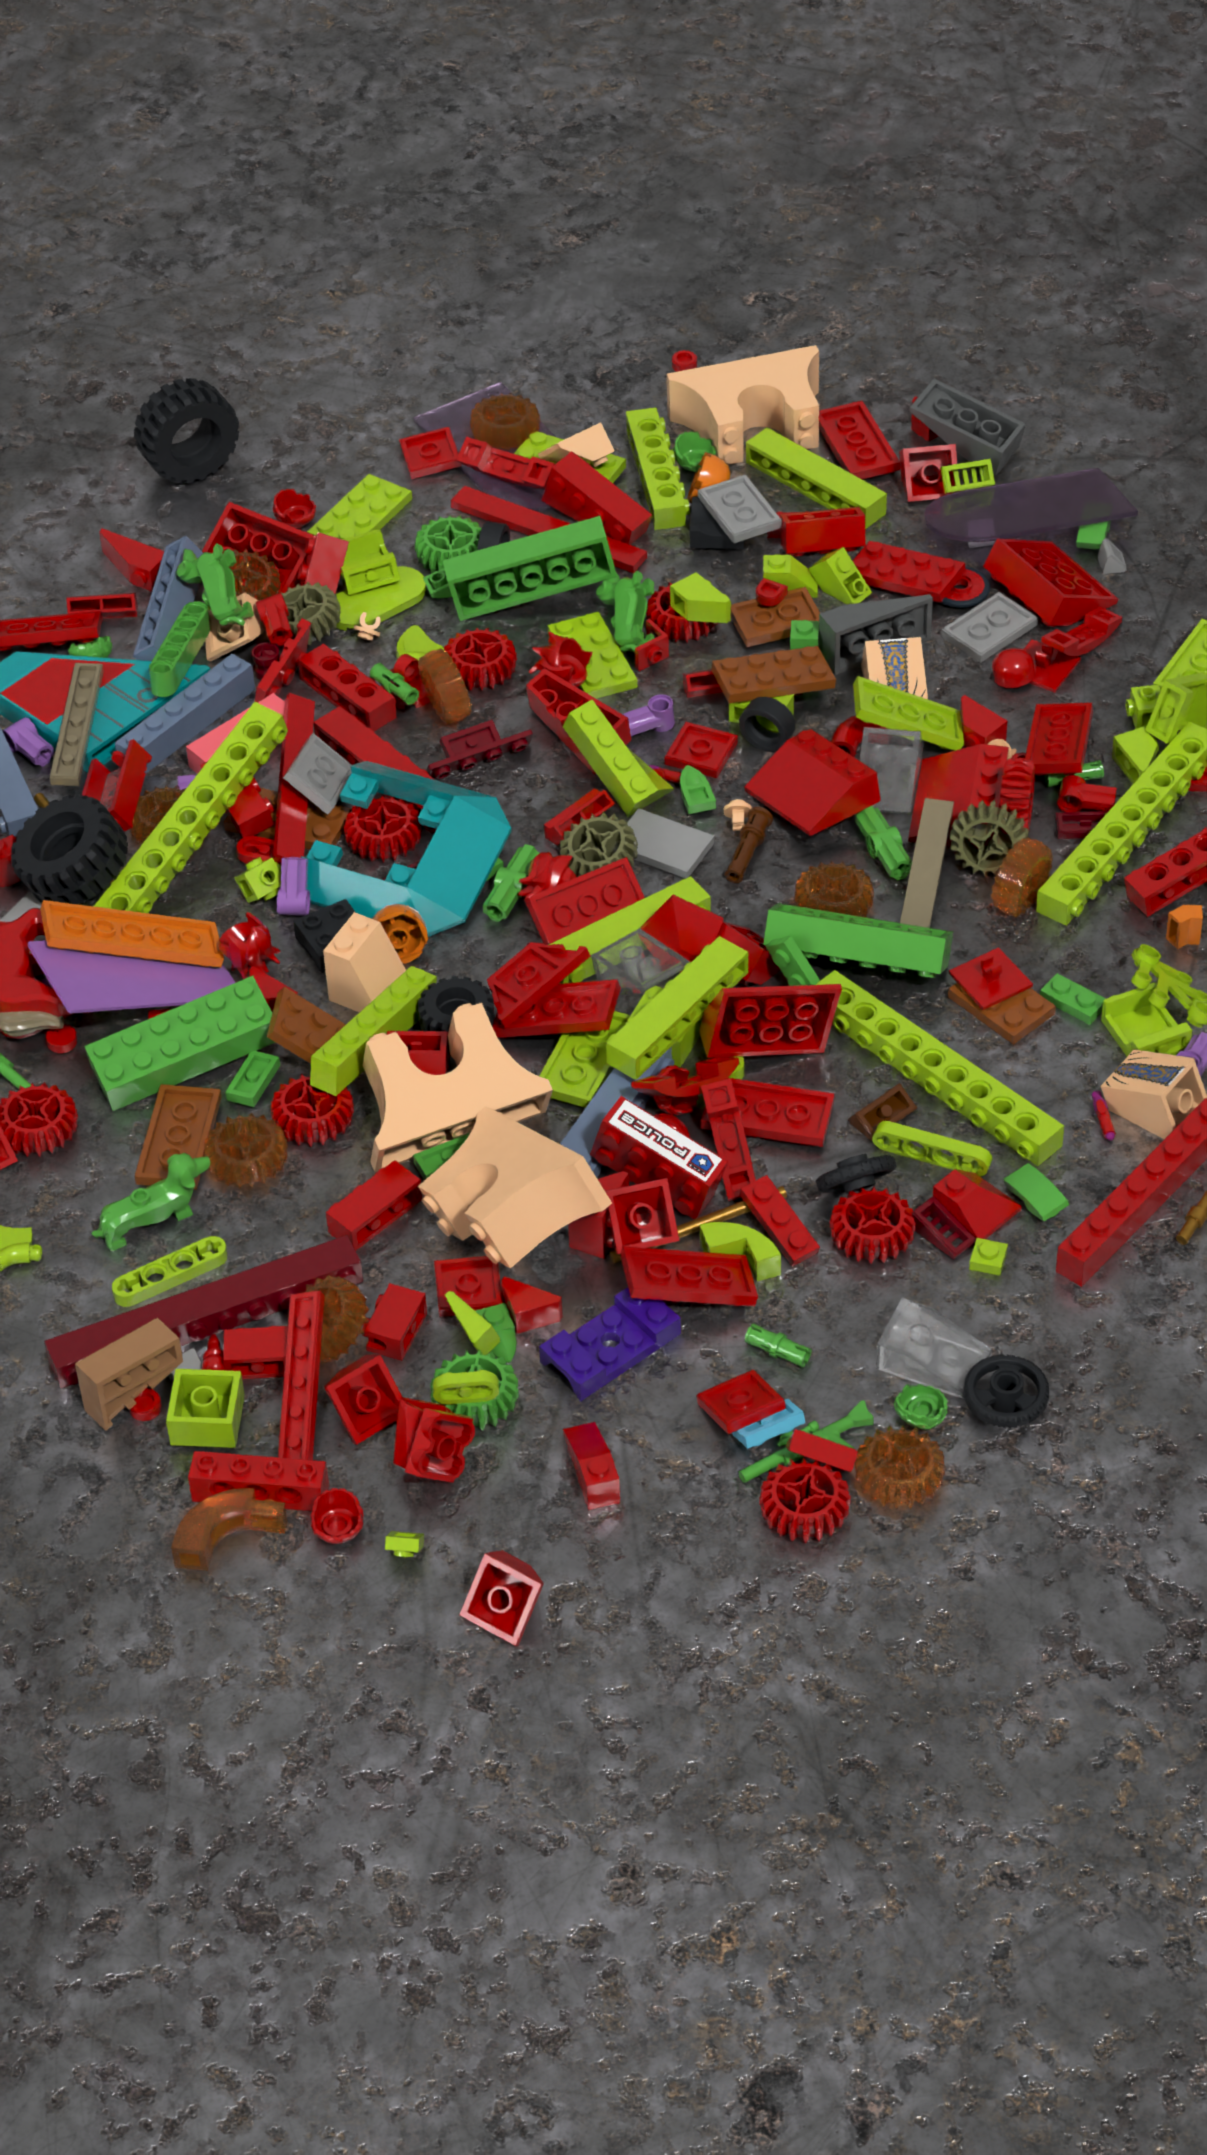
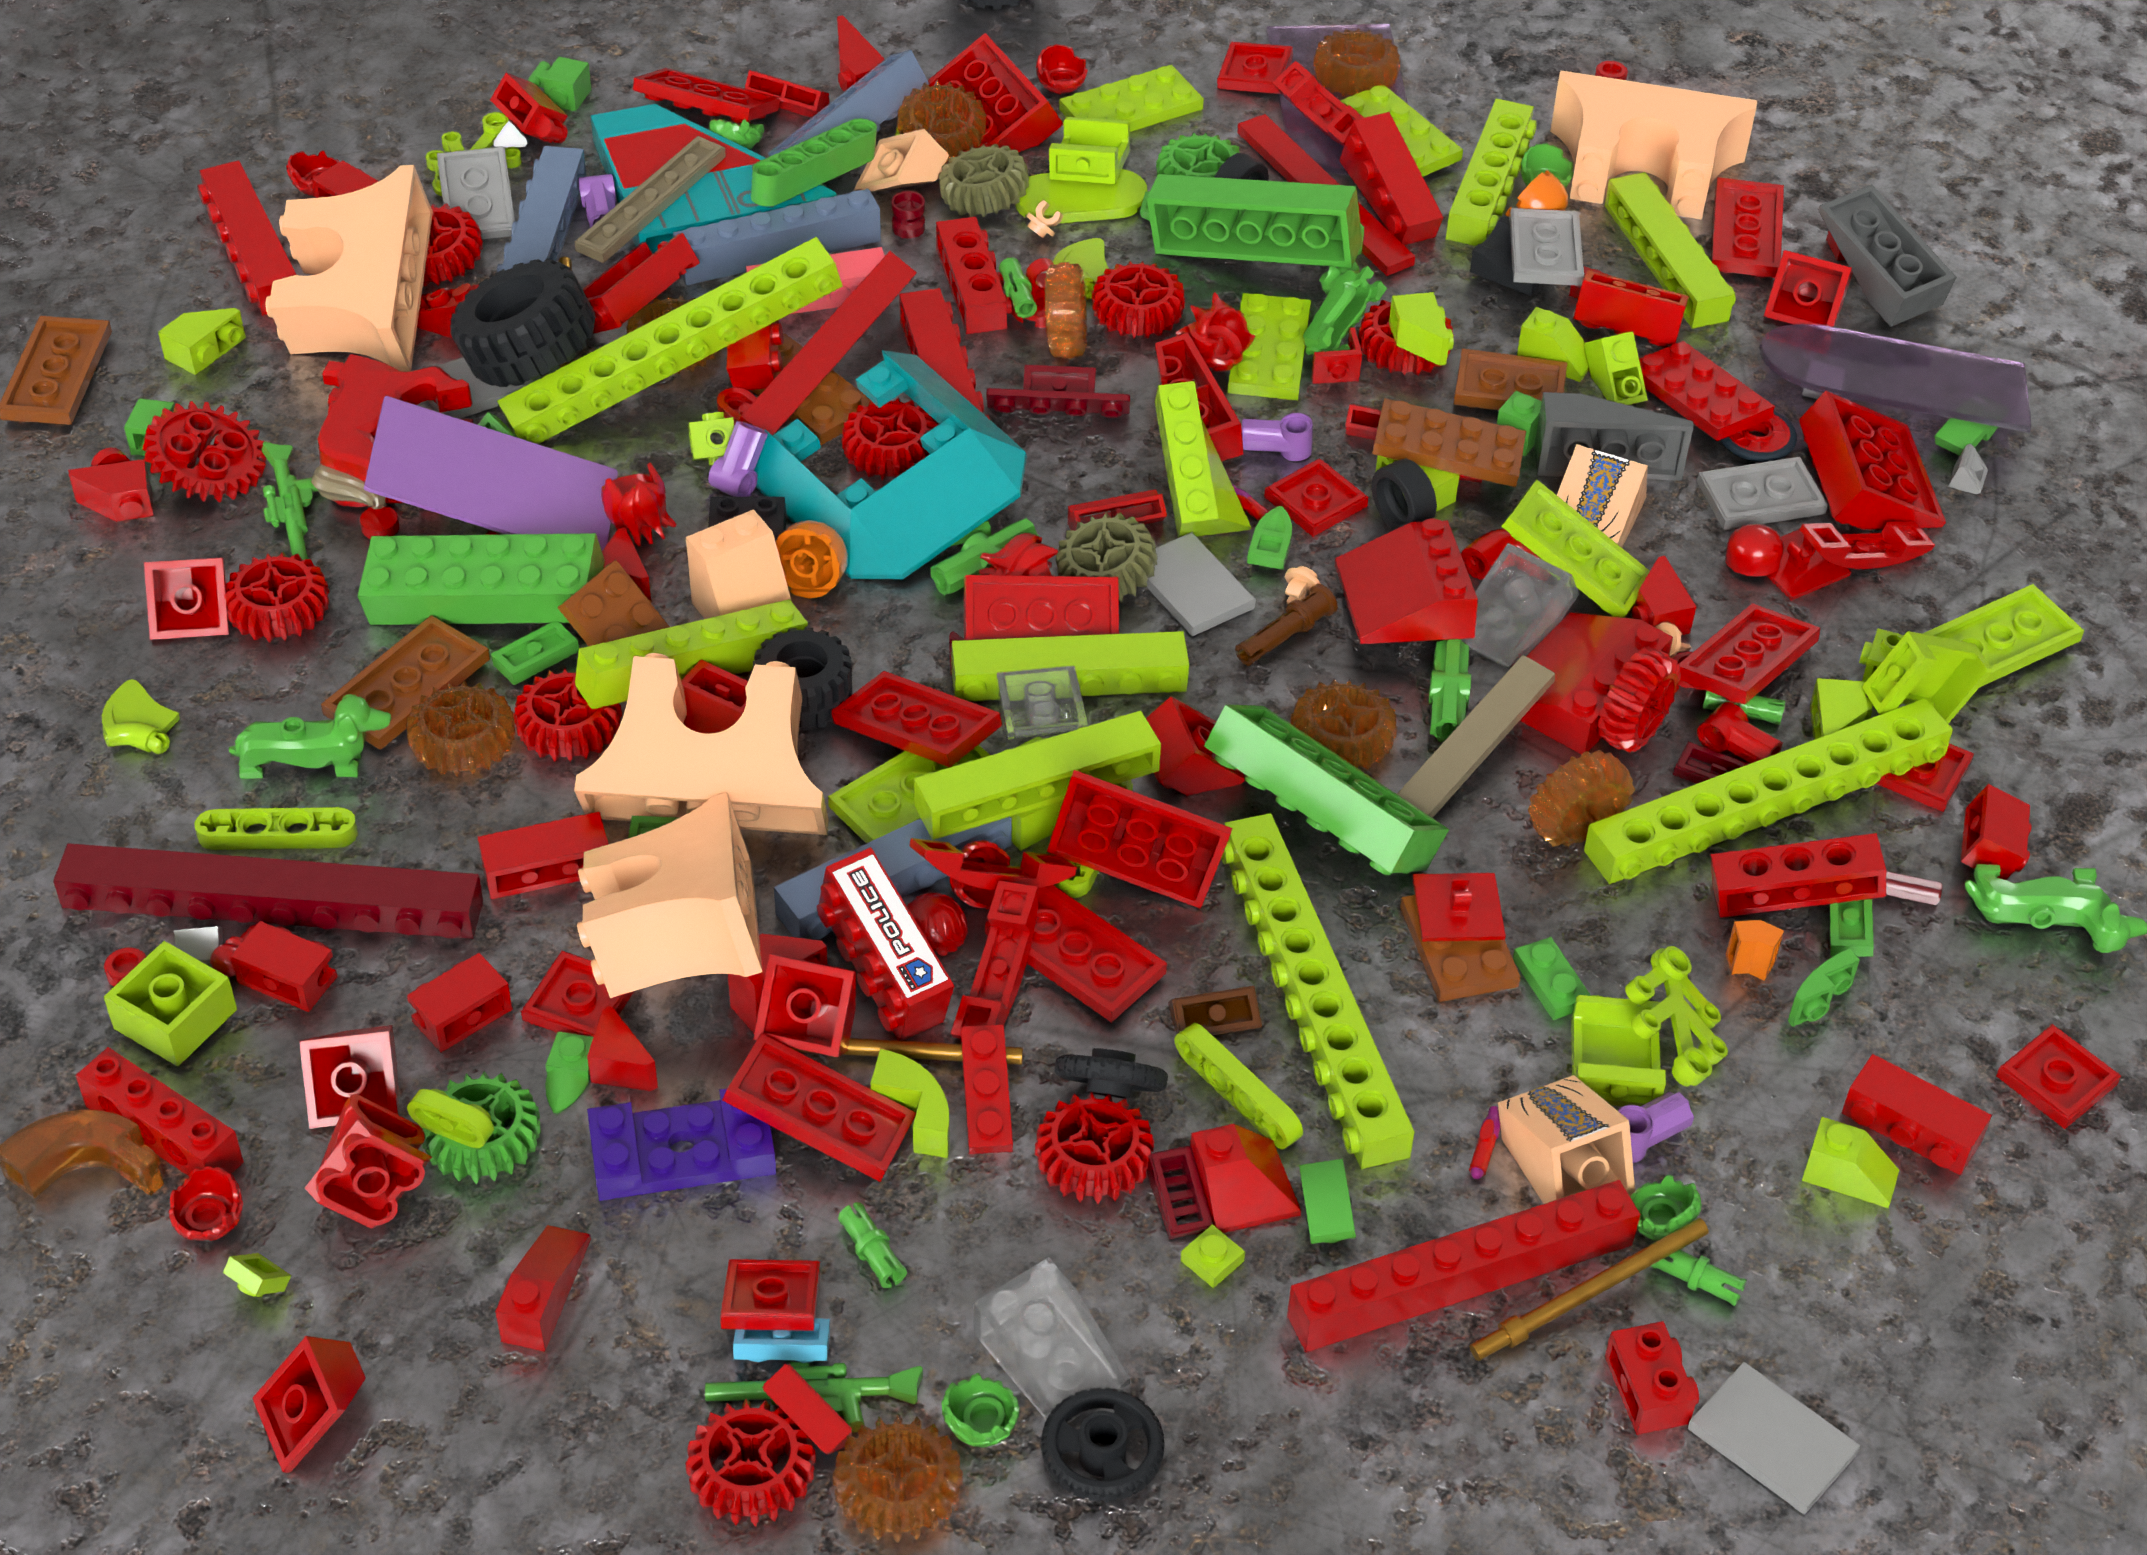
camera: 25 degrees right, 0 degrees up
orange plate [40,900,224,968] -> none
medium nougat wedge [75,1318,183,1431] -> none
bright green animal [177,543,254,626] -> none
red wing [254,618,311,703] -> none
red piece [255,593,293,646] -> none
red tile [278,1291,325,1460] -> none
light grey tile [283,733,352,815] -> none
clear orange gear [286,1275,369,1363] -> none
red brick [297,532,349,594] -> none
lime slope [445,1291,500,1355] -> none
red wing [487,942,591,1029] -> none
light nougat slope [538,422,614,467] -> none
red slope [640,894,723,973] -> none
red tile [756,578,788,606] -> none
bright green plate [766,936,820,986] -> none
lime slope [940,459,995,494] -> none
olive gear [950,800,1029,878] -> none

